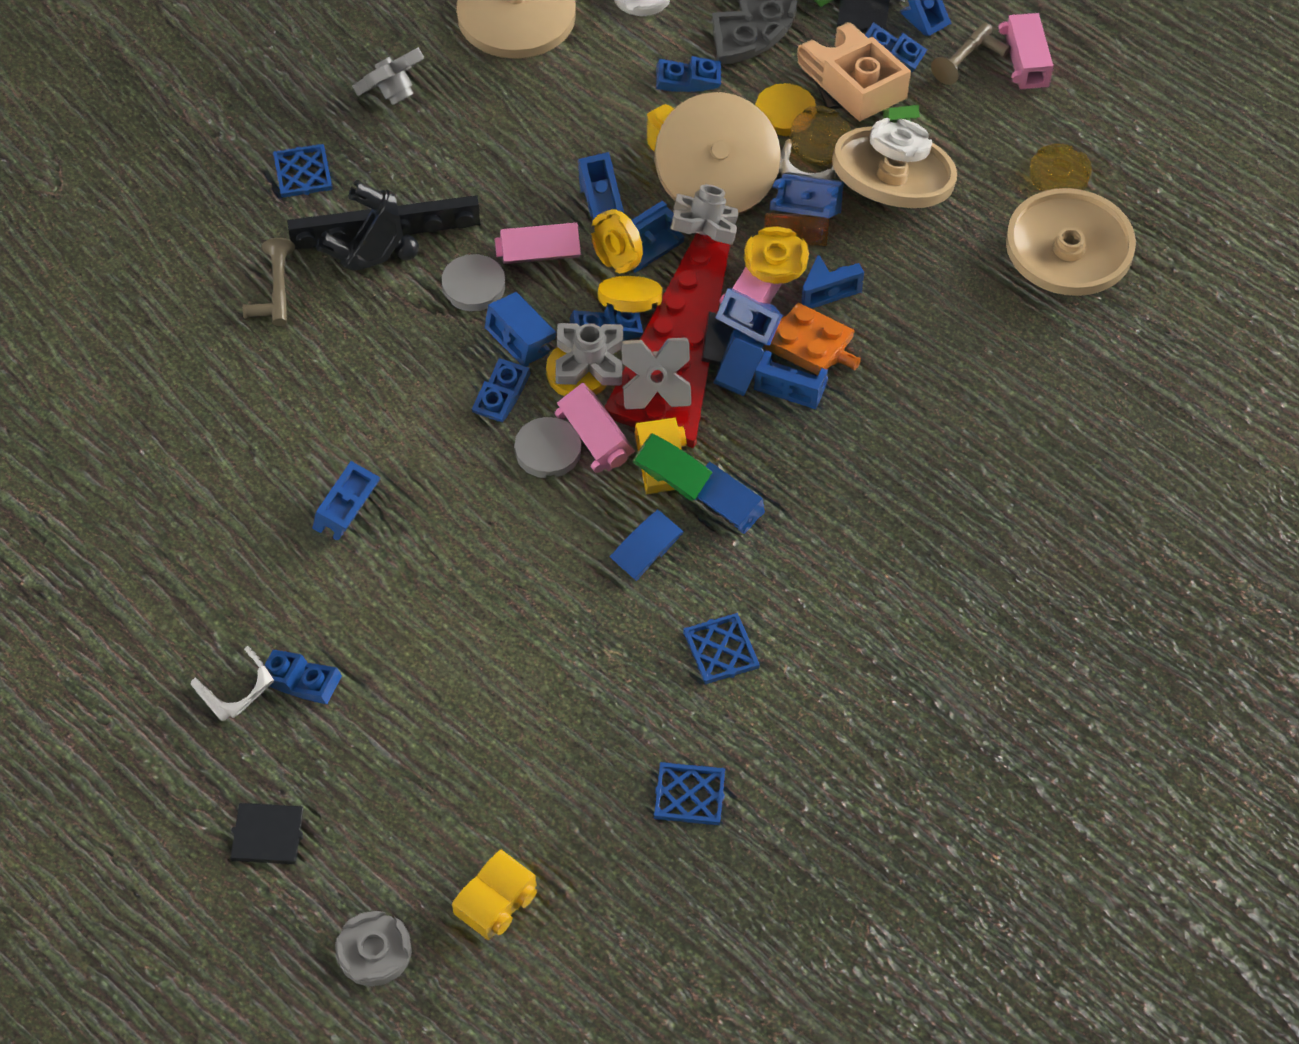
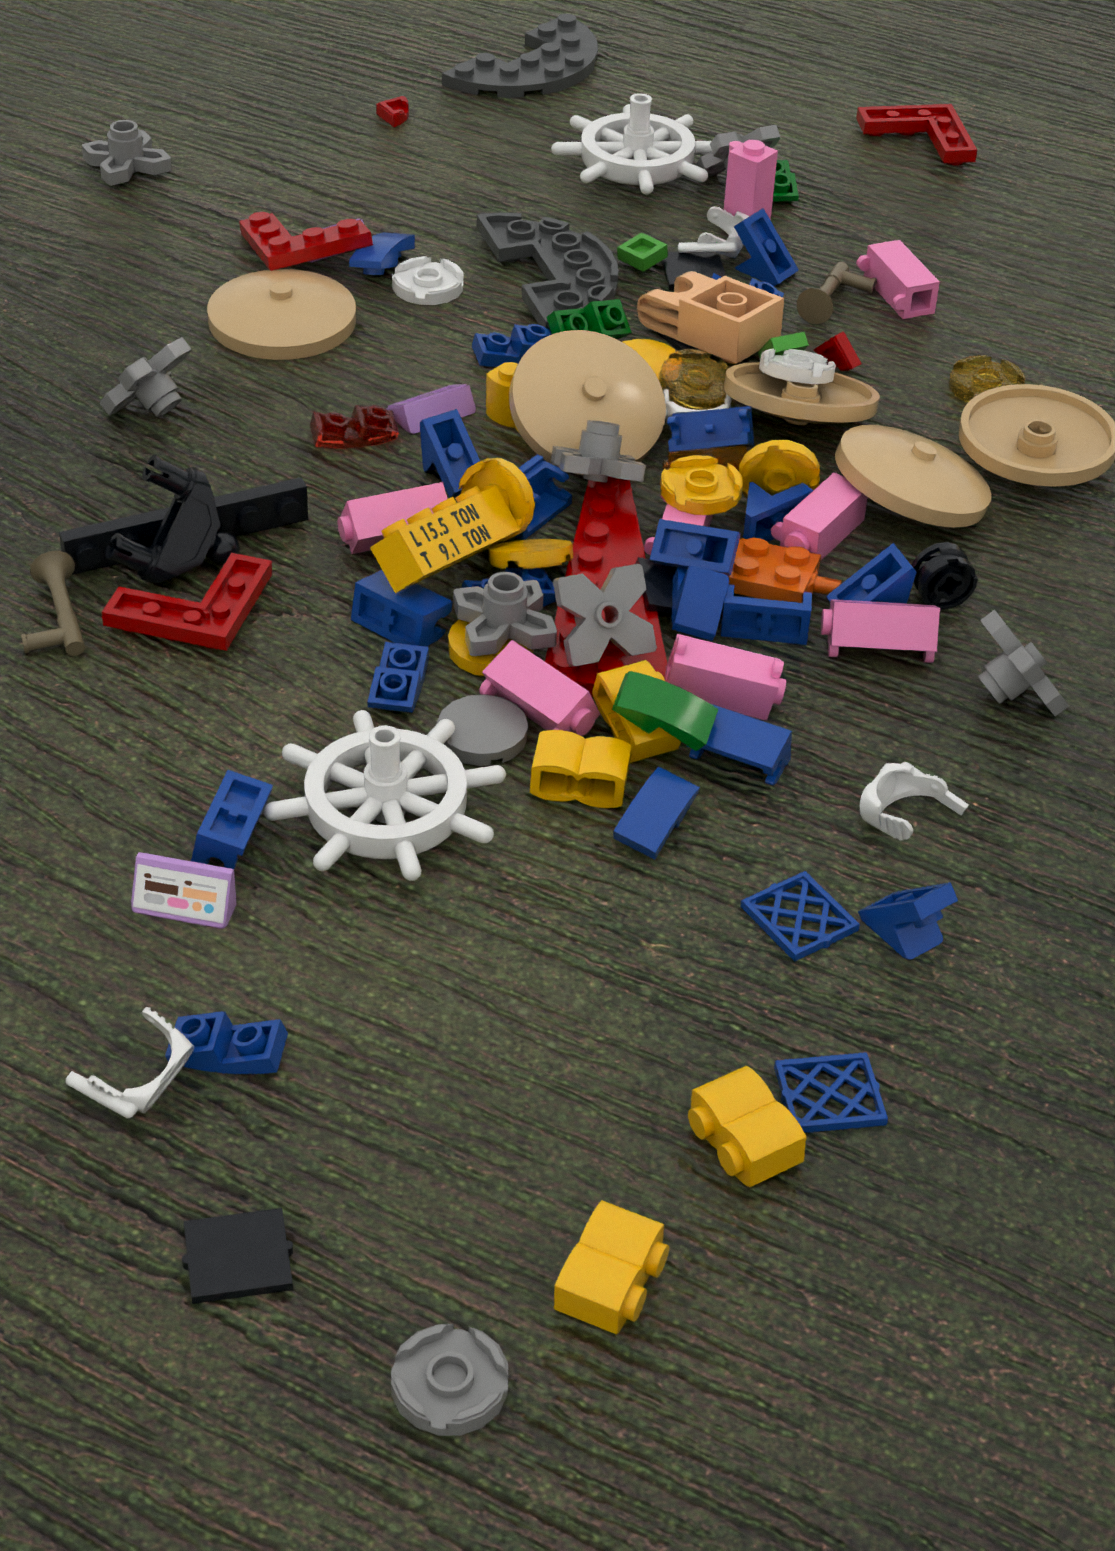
camera: 15 degrees left, 15 degrees down
blue window [273,144,333,198] -> none
light grey tile [442,254,505,311] -> none
none -> red plate [101,553,272,651]
none -> slope [131,852,236,929]
none -> white piece [264,710,506,881]
none -> clear red slope [309,405,399,449]
none -> yellow brick [370,486,520,593]
none -> lavender slope [386,384,476,434]
none -> yellow brick [529,730,632,808]
none -> green slope [546,299,632,339]
none -> bright pink brick [665,634,786,721]
none -> yellow brick [688,1066,807,1188]
none -> yellow tile [739,440,820,498]
none -> bright pink brick [771,473,868,560]
none -> red tile [813,331,862,371]
none -> bright pink brick [821,599,940,663]
none -> blue slope [826,543,916,604]
none -> tan dish [835,425,992,527]
none -> blue slope [858,882,958,960]
none -> white helmet [860,762,969,841]
none -> black wheel [911,542,978,610]
none -> light grey plant [978,609,1069,716]

